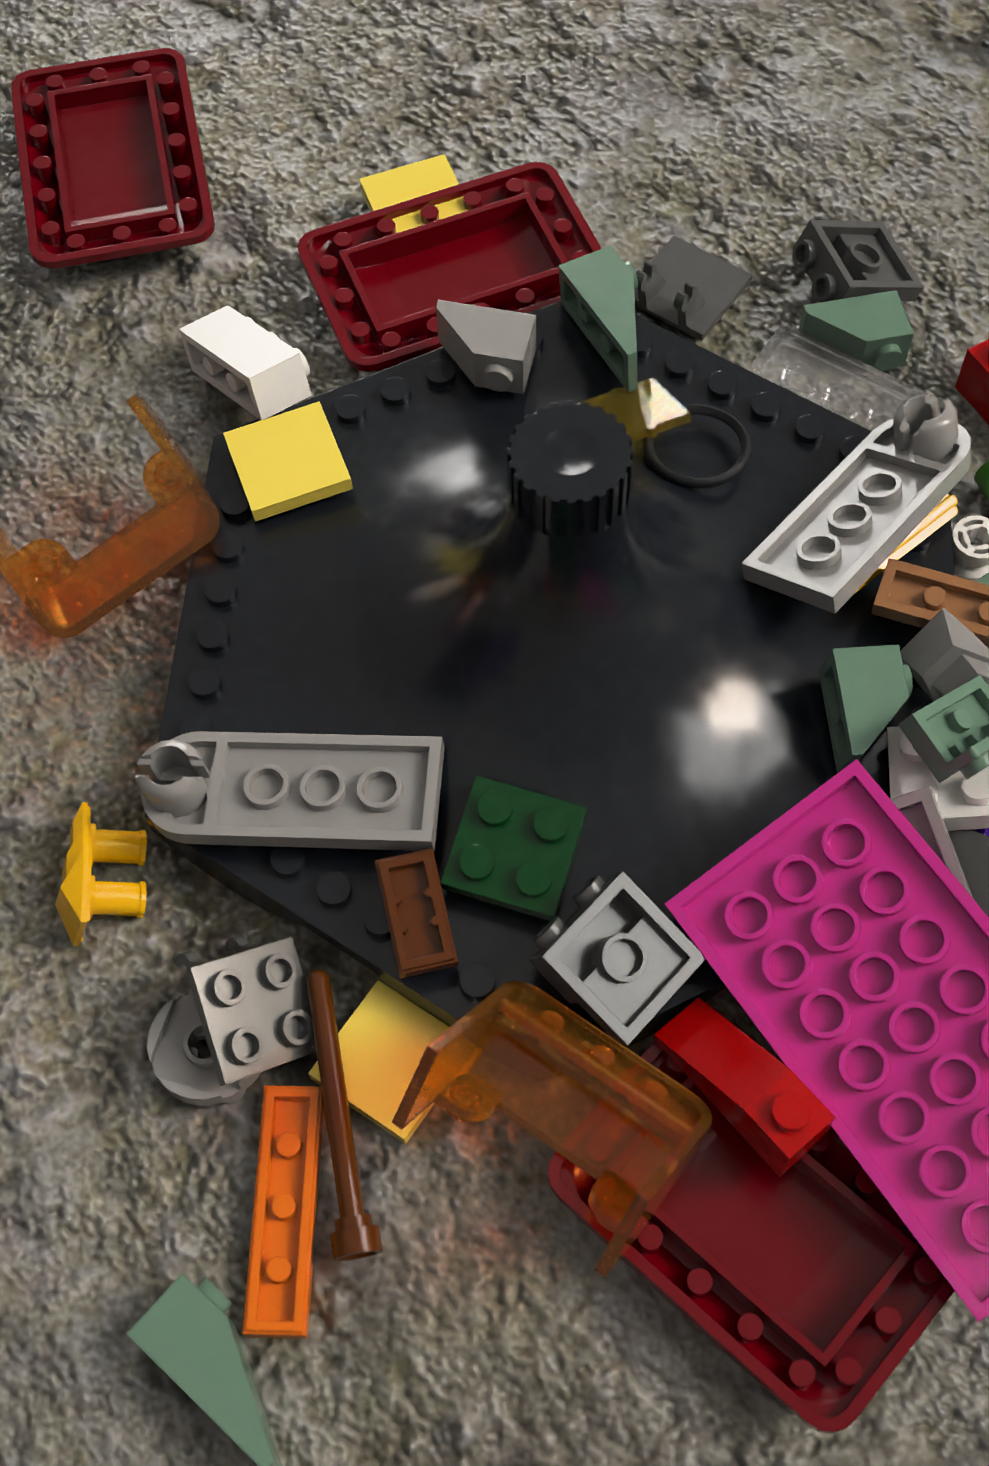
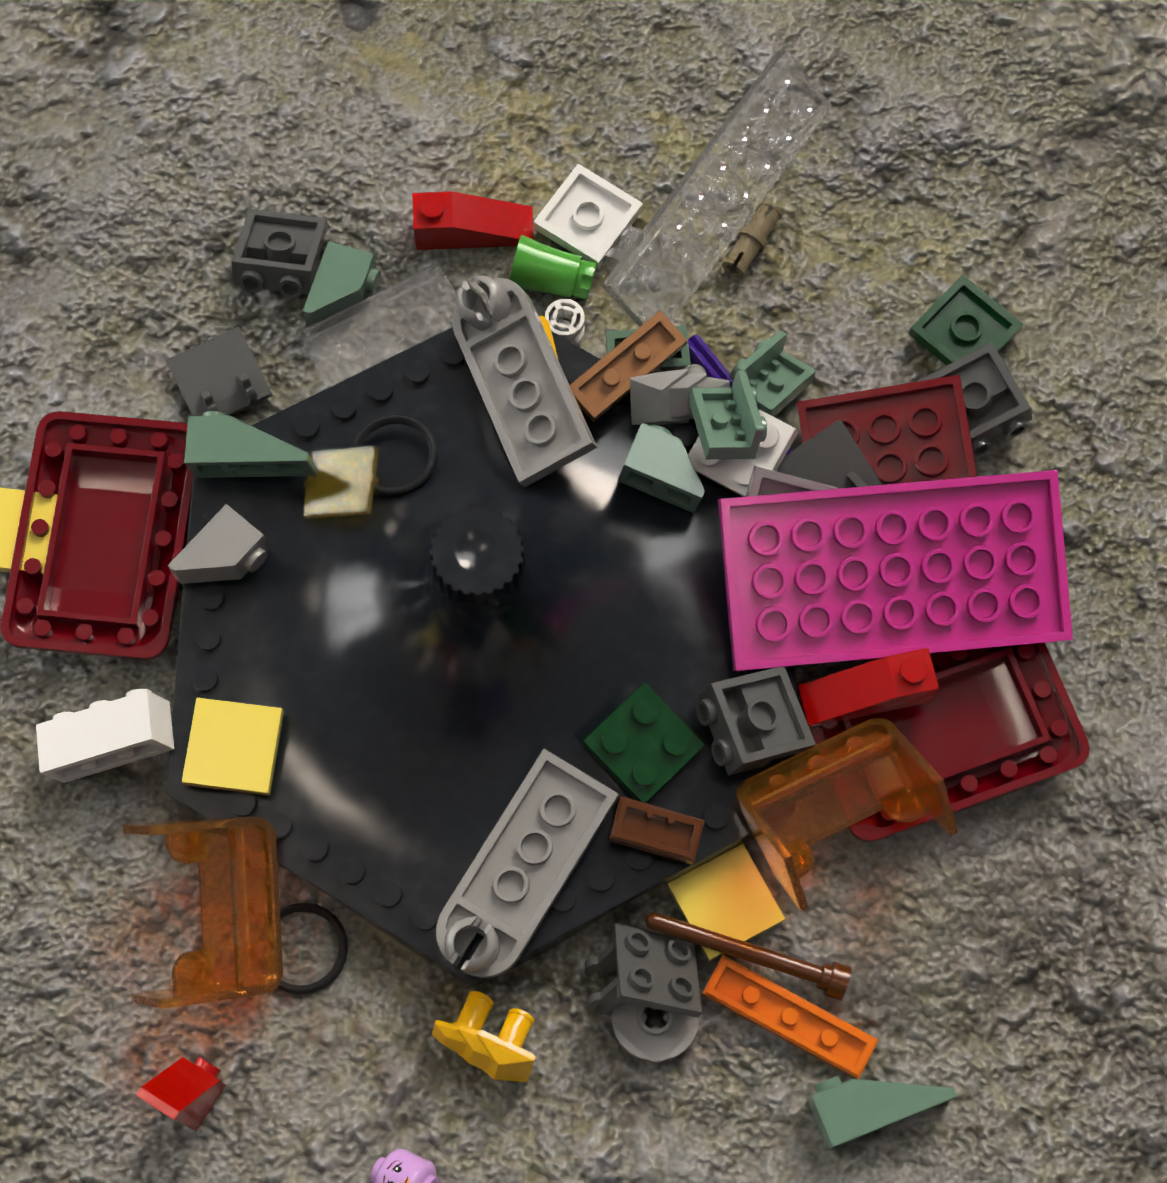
camera: 65 degrees left, 10 degrees up
none -> black tyre [256,903,348,995]

